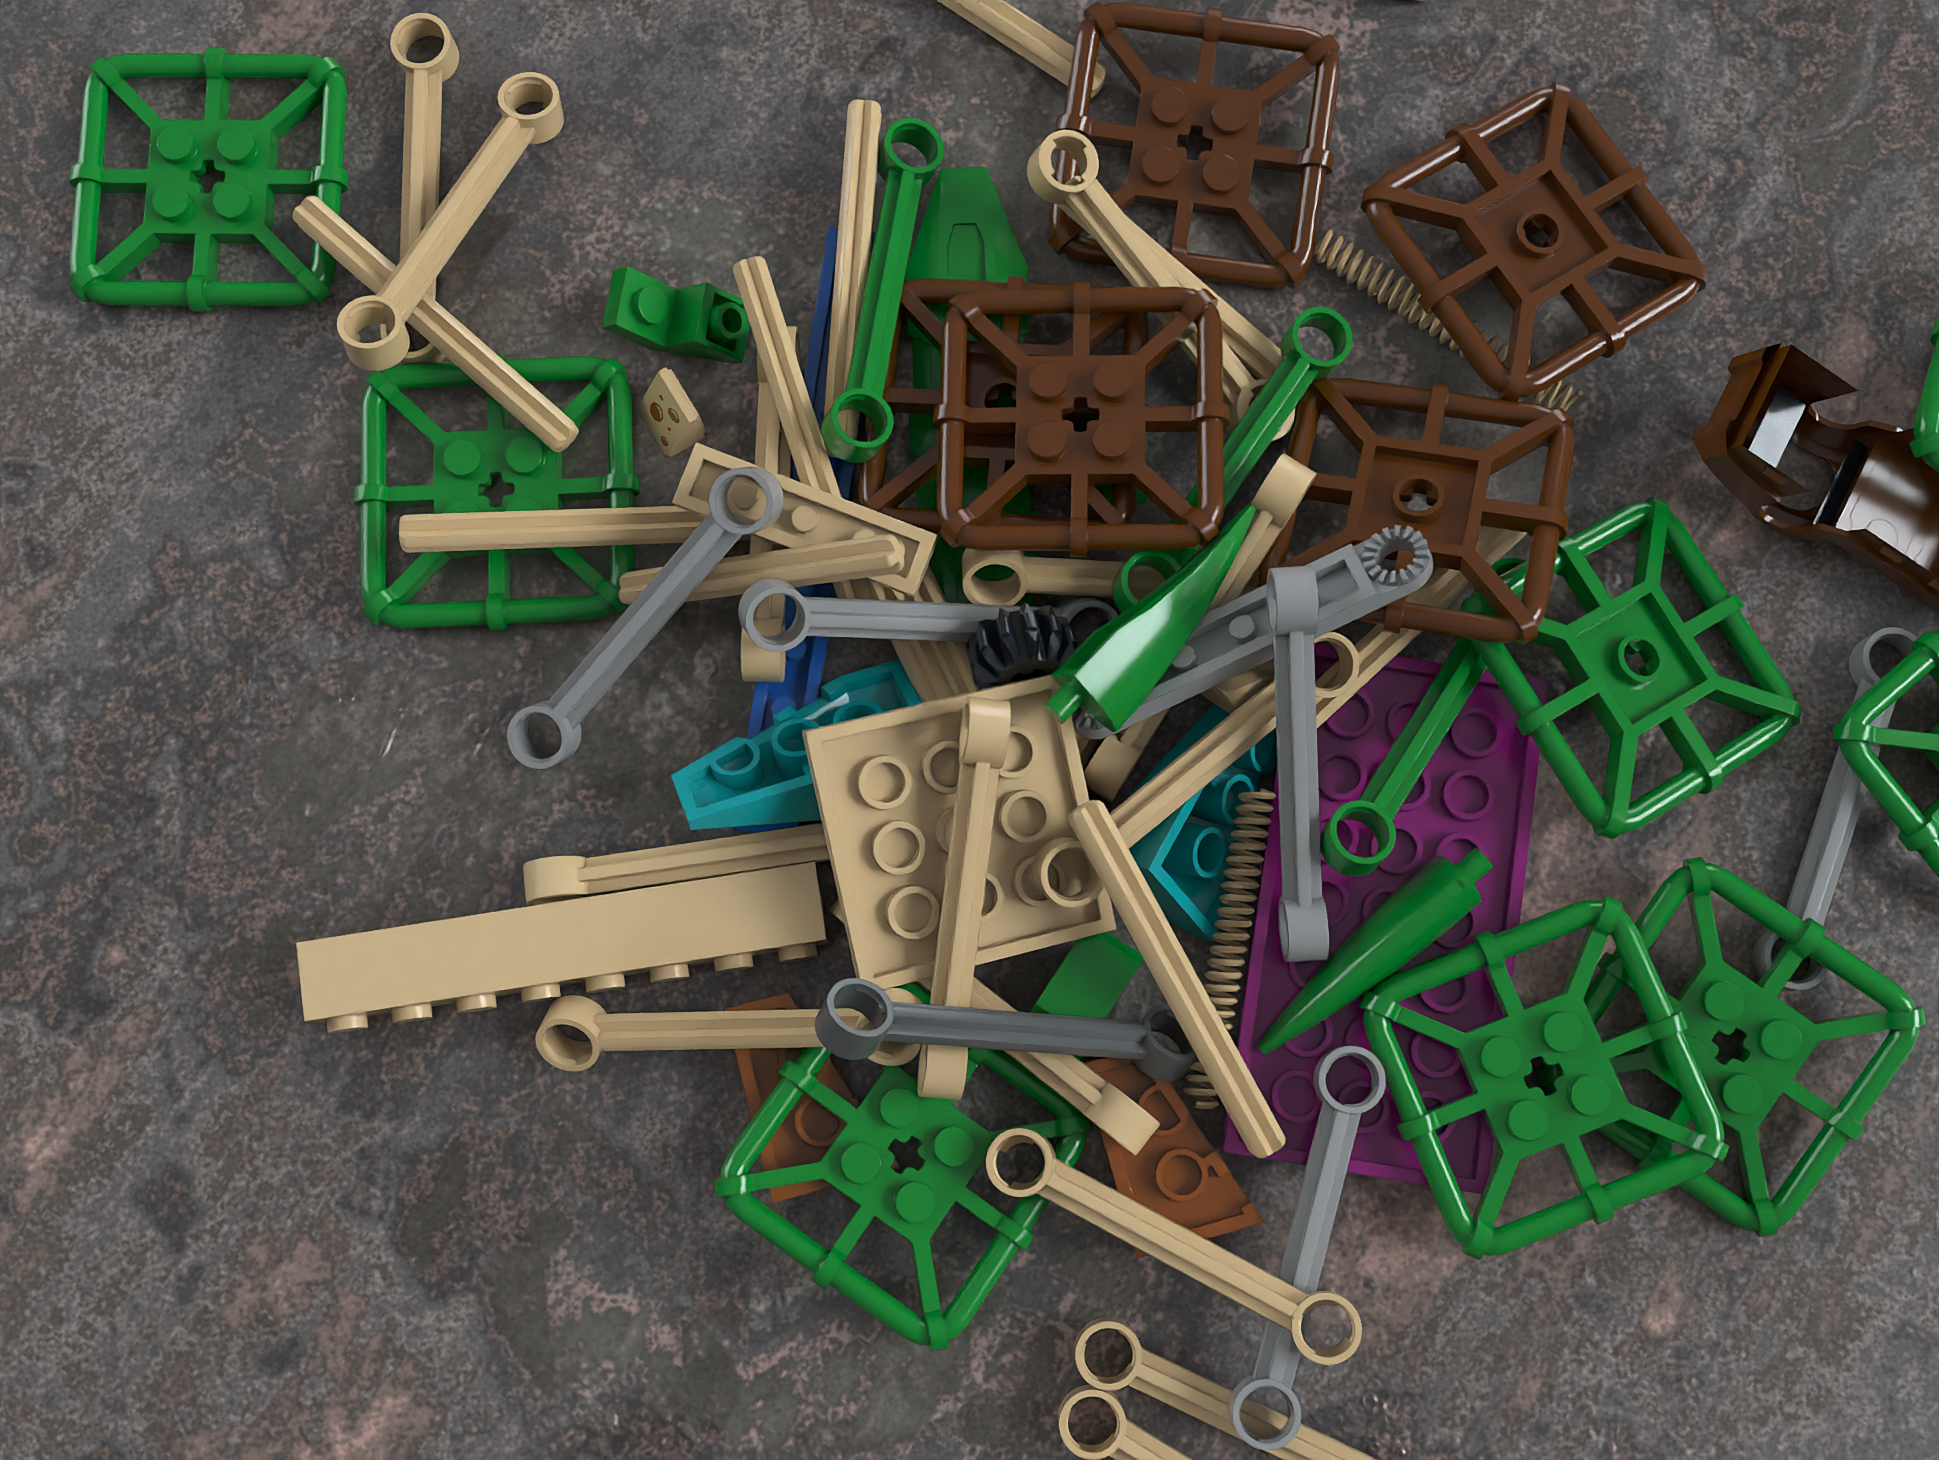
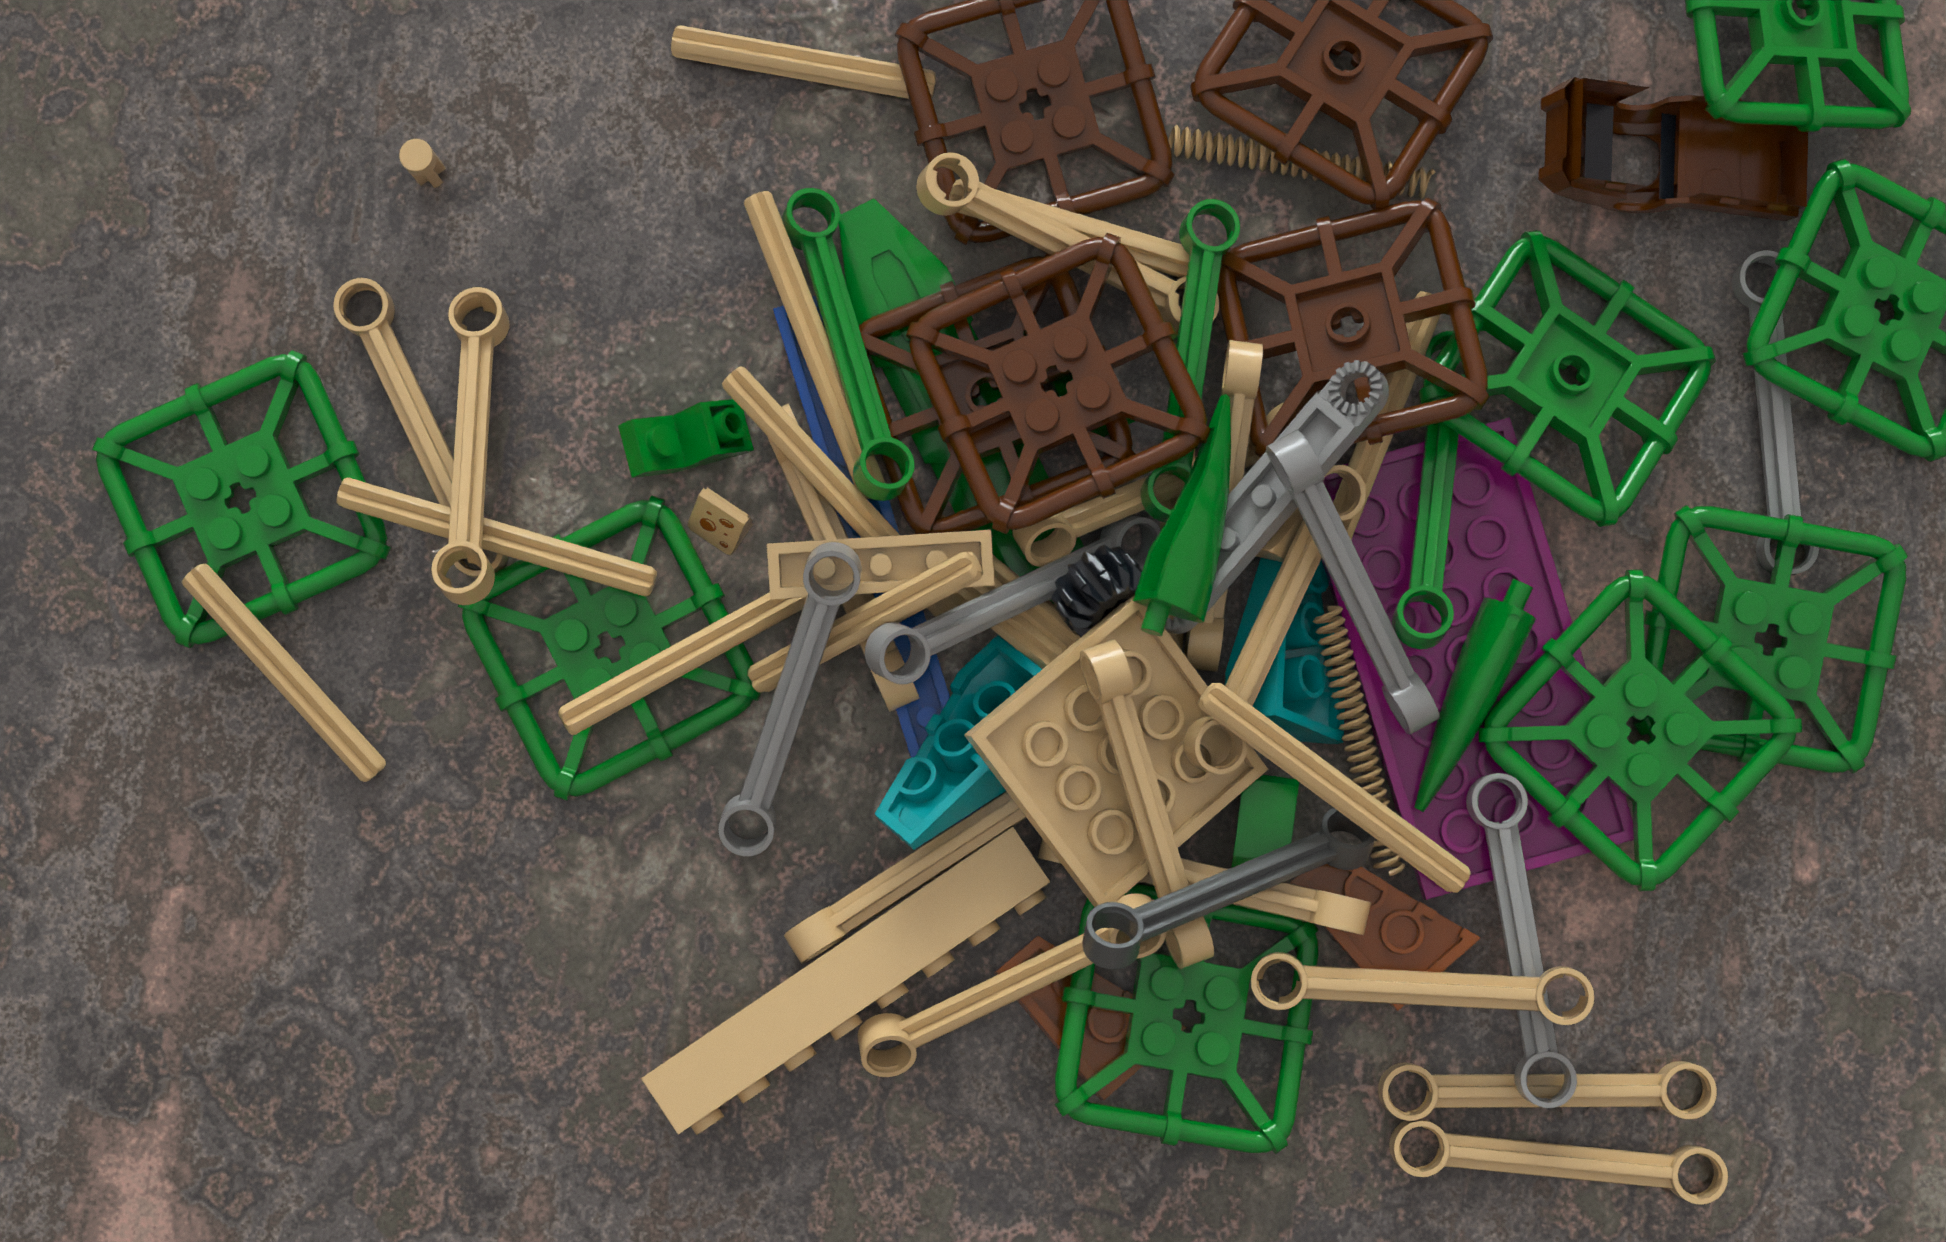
camera: 30 degrees left, 5 degrees up
none -> tan axle [182,564,386,782]

